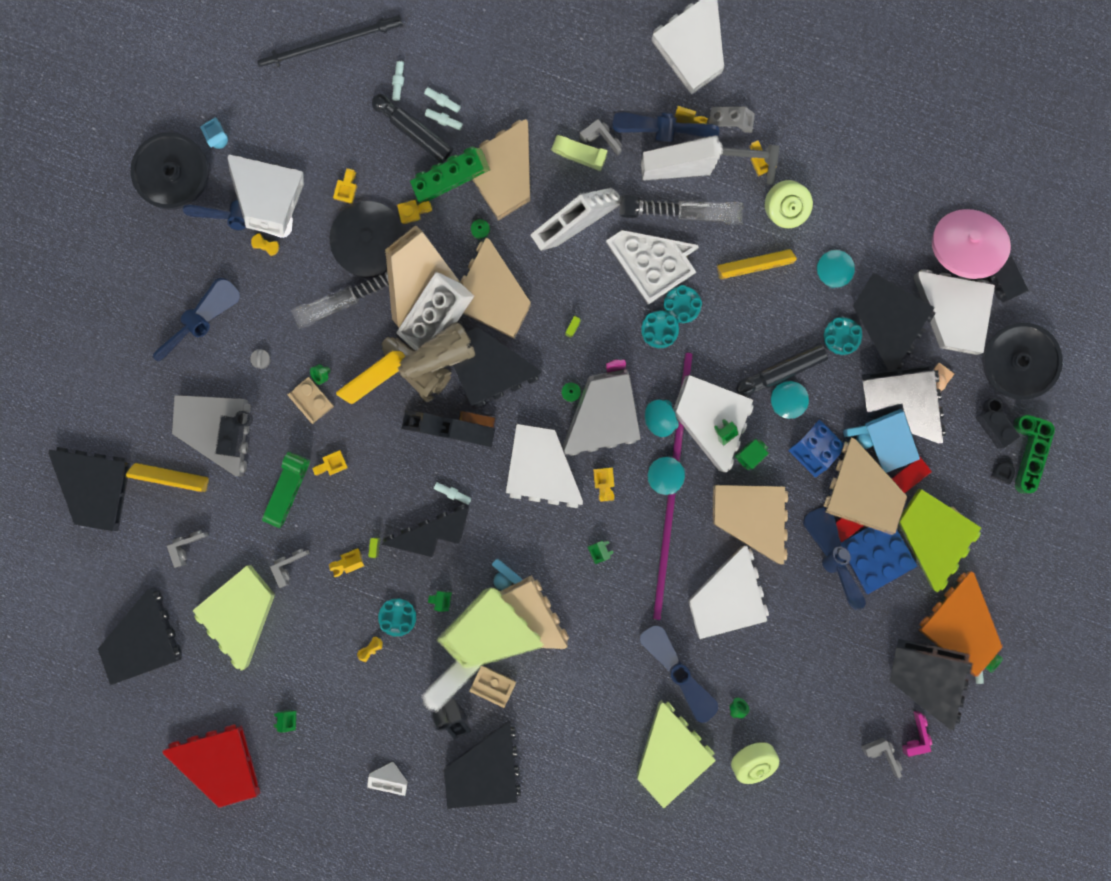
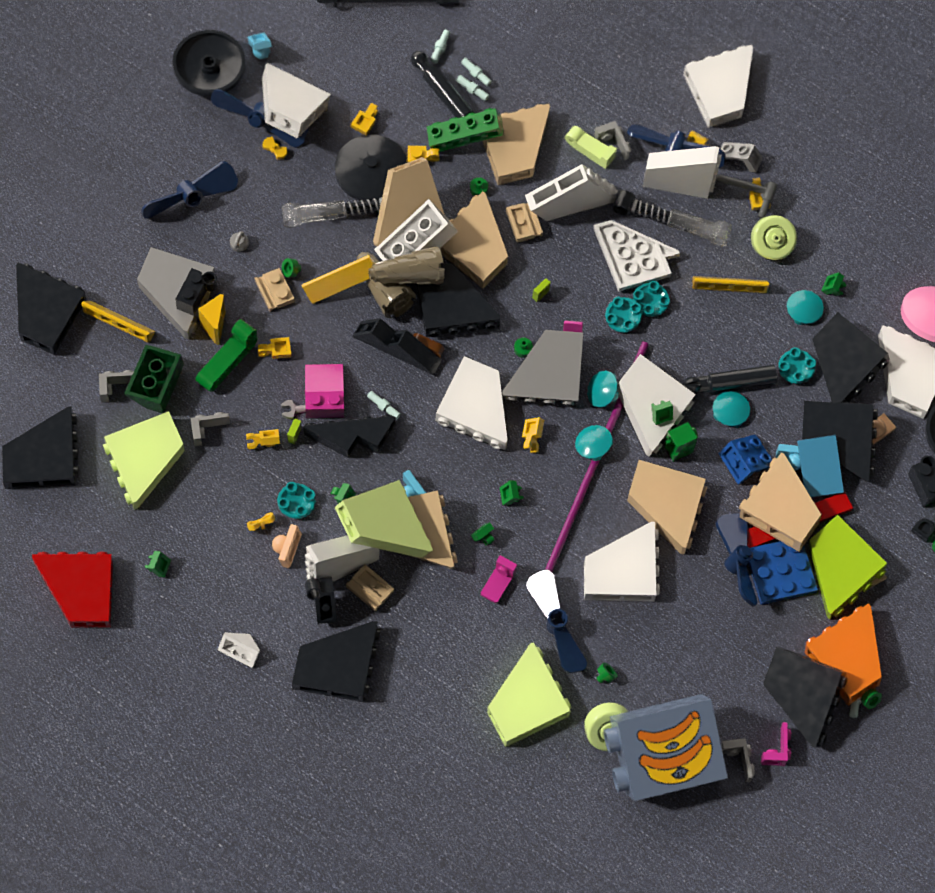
camera: 10 degrees right, 20 degrees down
none -> dark green slope [124,344,184,413]
none -> yellow slope [198,294,226,345]
none -> light nougat tile [272,524,302,568]
none -> light grey bar [281,400,306,419]
none -> dark pink slope [305,364,344,418]
none -> green tile [470,522,495,545]
none -> dark pink bracket [481,555,517,604]
none -> tan plate [506,203,543,242]
none -> sand blue brick [603,694,728,801]
none -> green tile [821,272,846,296]

